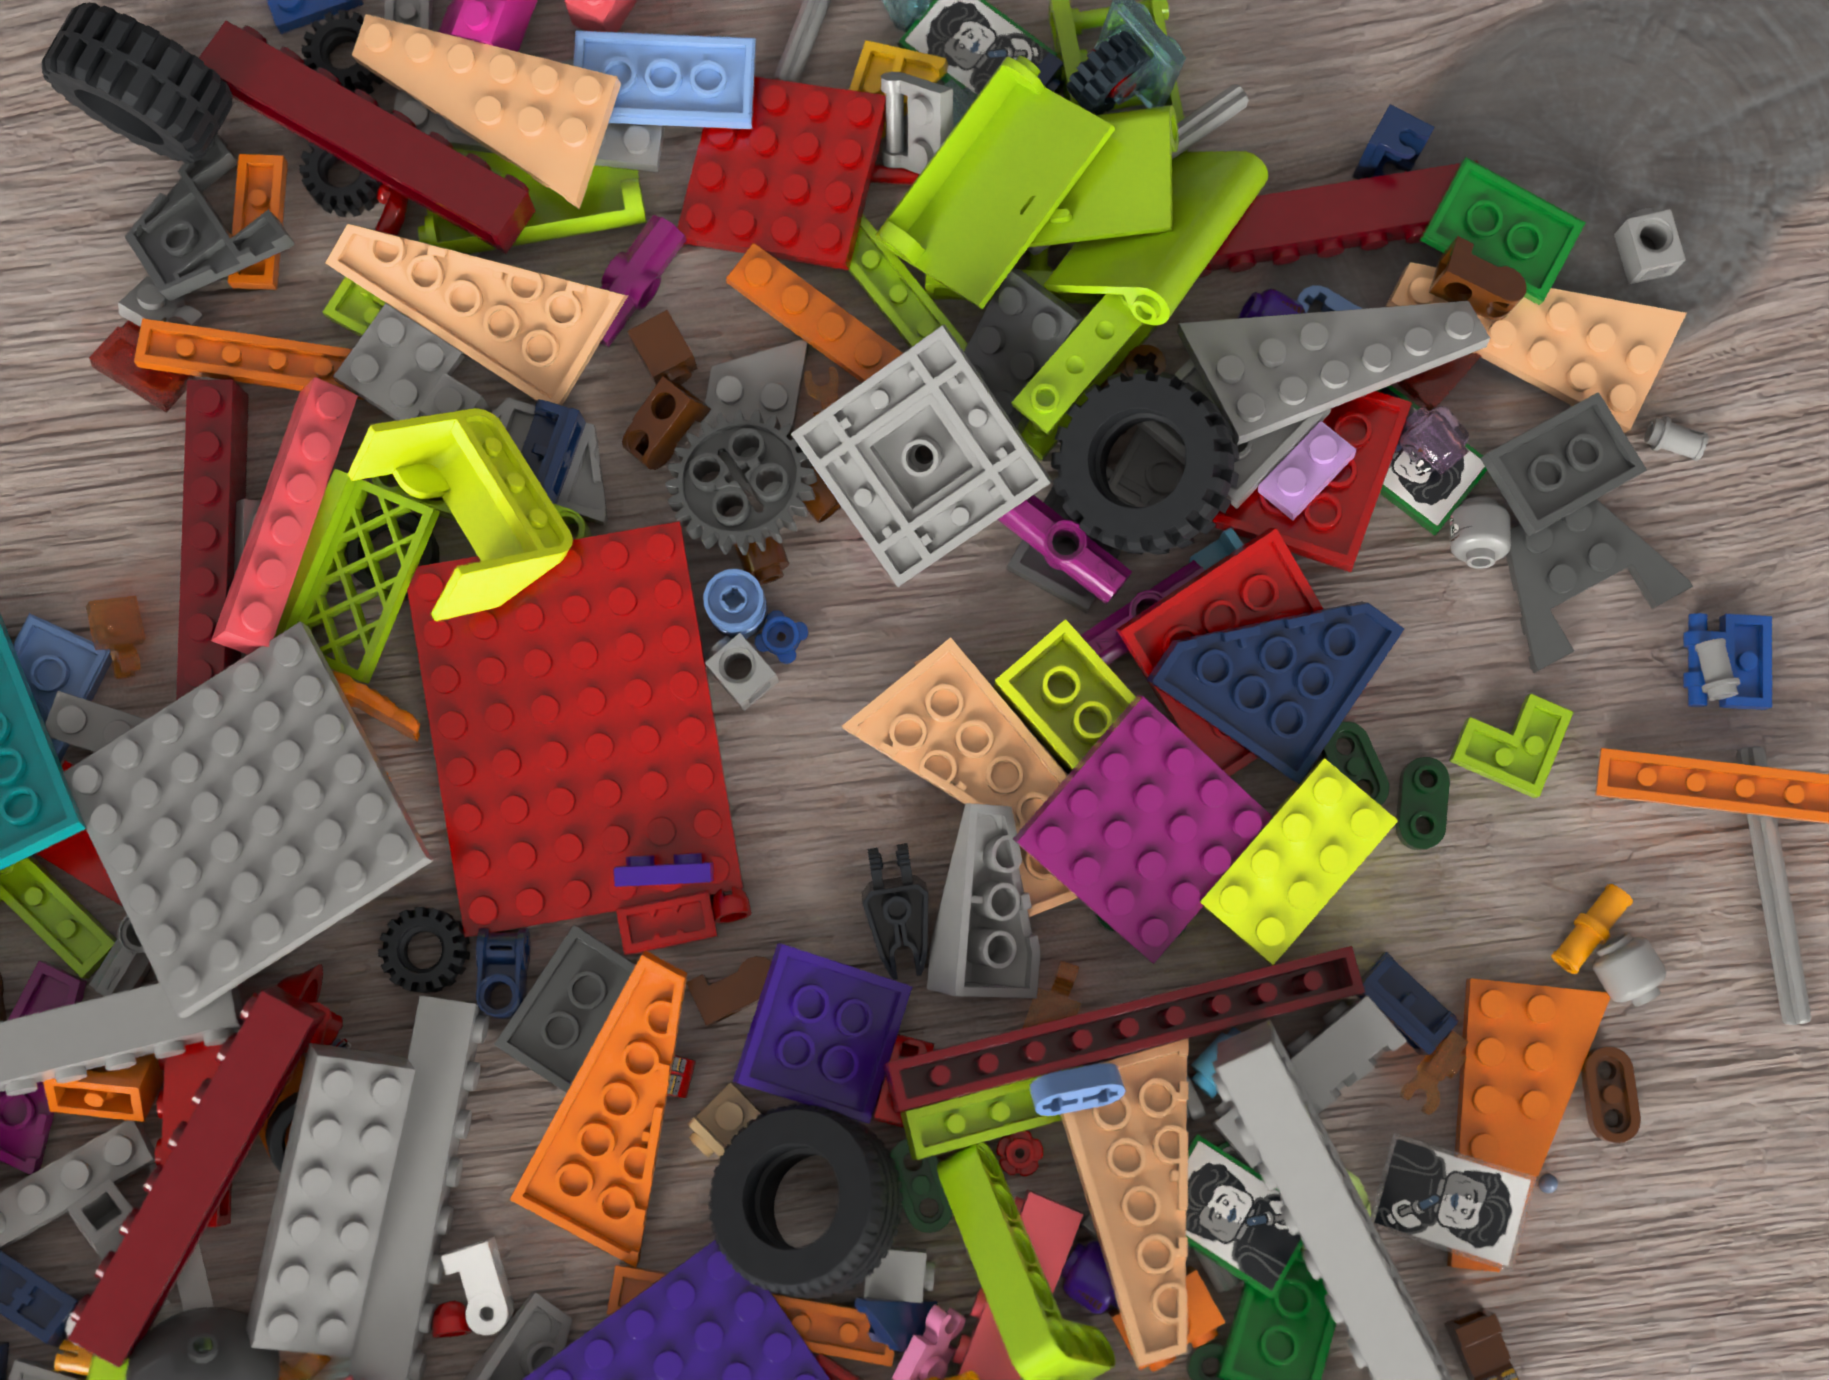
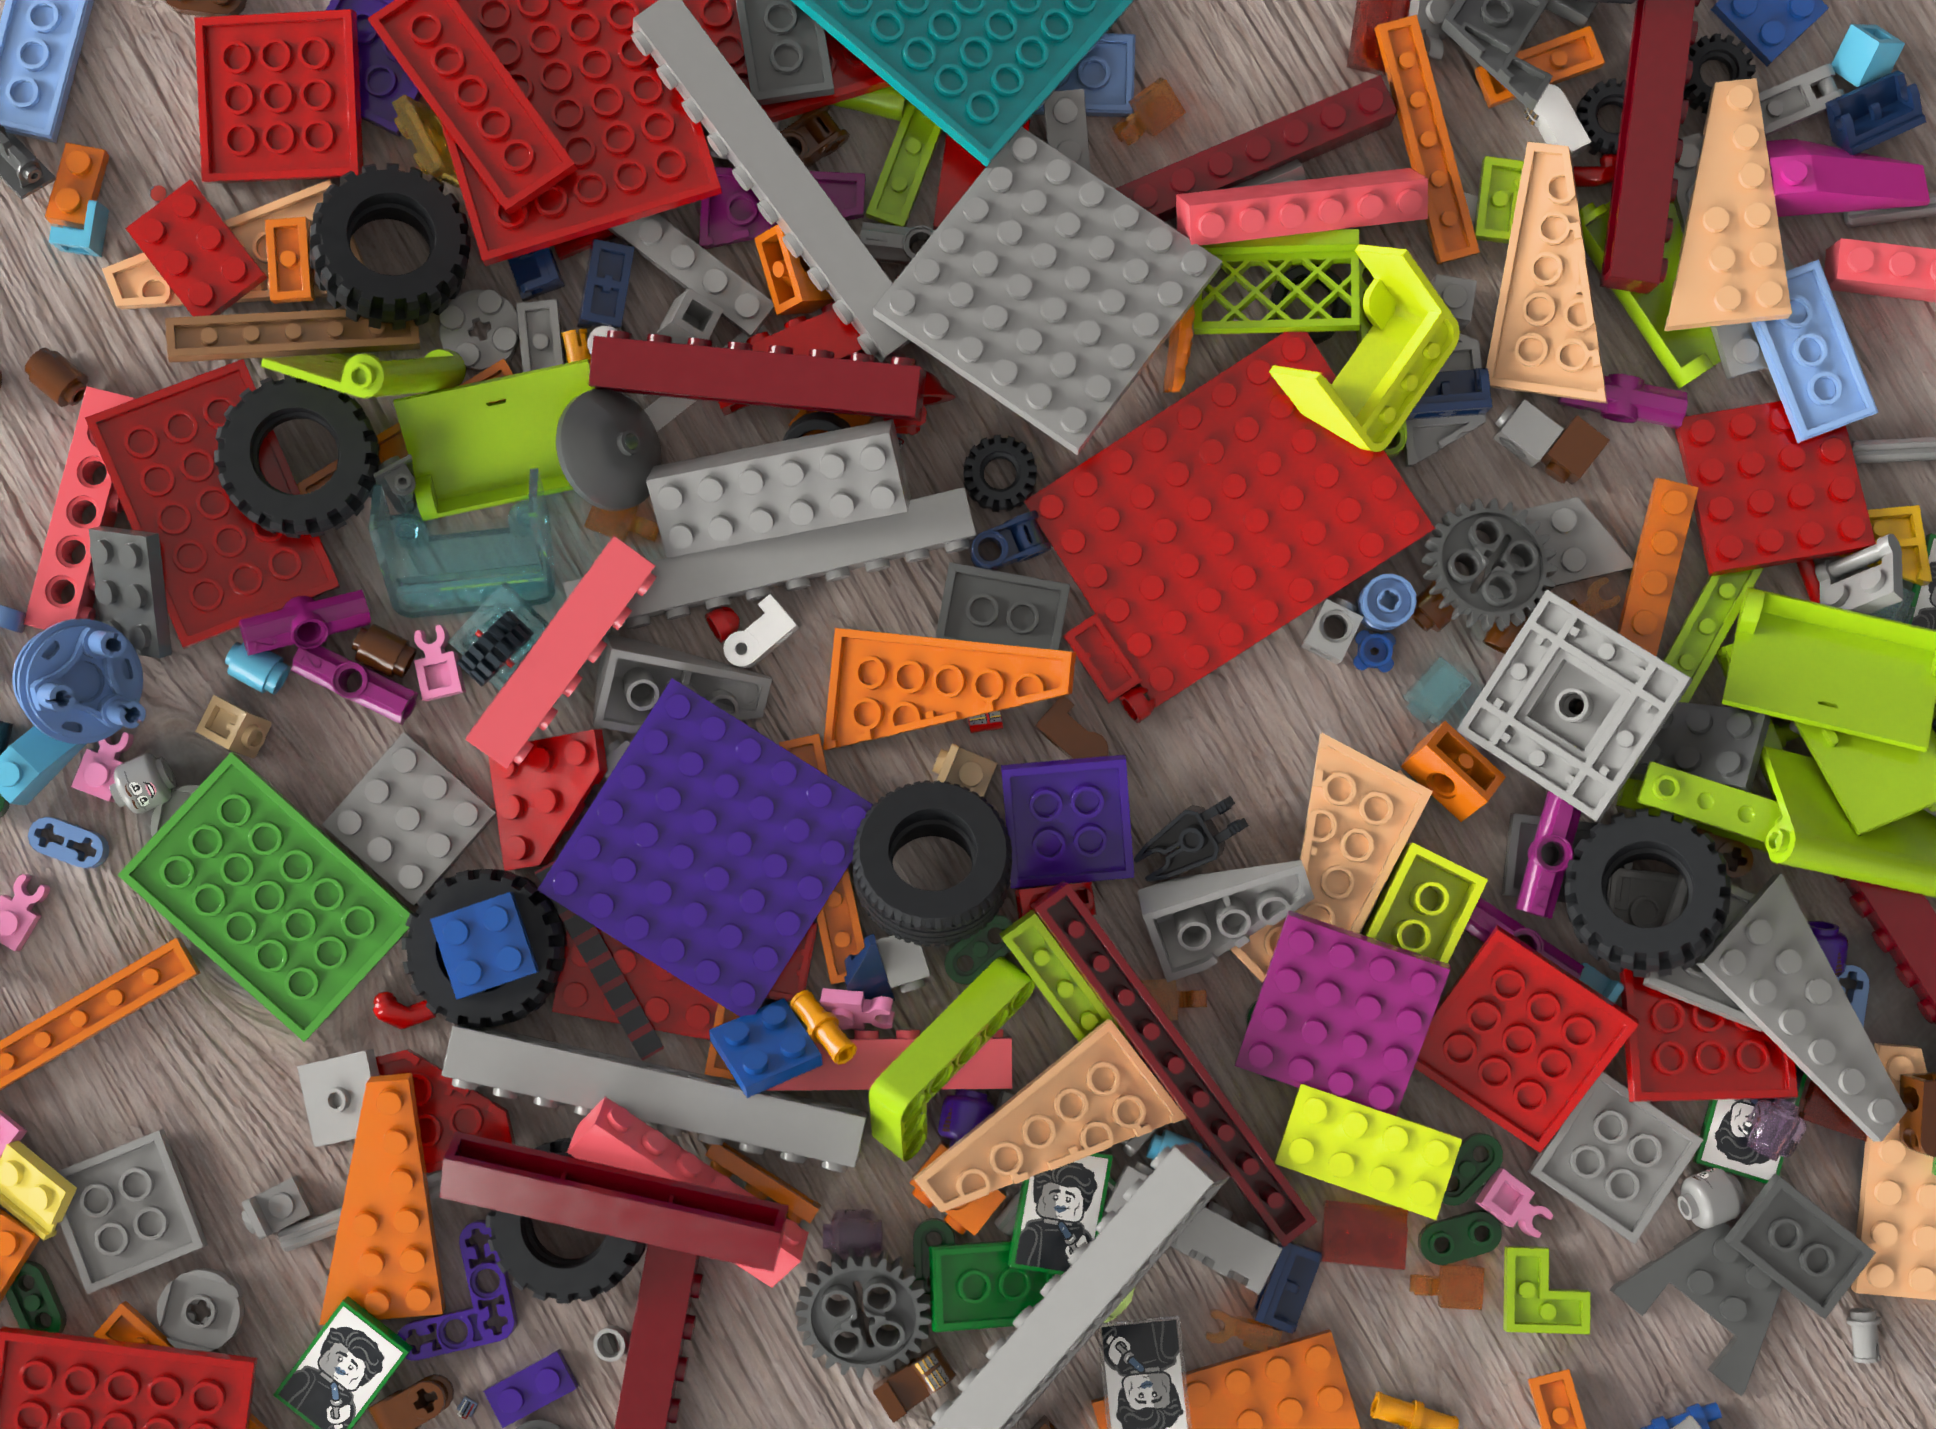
camera: 70 degrees right, 5 degrees up
light grey plate [333,303,464,420] -> none
dark purple plate [614,853,714,887] -> none
reddish brown leg [622,376,711,470] -> none
red plate [996,1130,1043,1177] -> none
medium blue beam [1029,1063,1126,1116] -> none
dark blue plate [1146,601,1404,784] -> none
lavender plate [1258,421,1356,521] -> none
none -> clear red plate [1320,1200,1409,1271]
none -> orange brick [1400,721,1506,822]
none -> clear light blue brick [1402,657,1472,723]
none -> clear orange plate [1409,1264,1485,1310]
none -> bright pink plate [1475,1168,1553,1238]
none -> light grey brick [1493,399,1564,468]
none -> white leg [1524,84,1591,158]
none -> light grey plate [1527,1072,1703,1244]

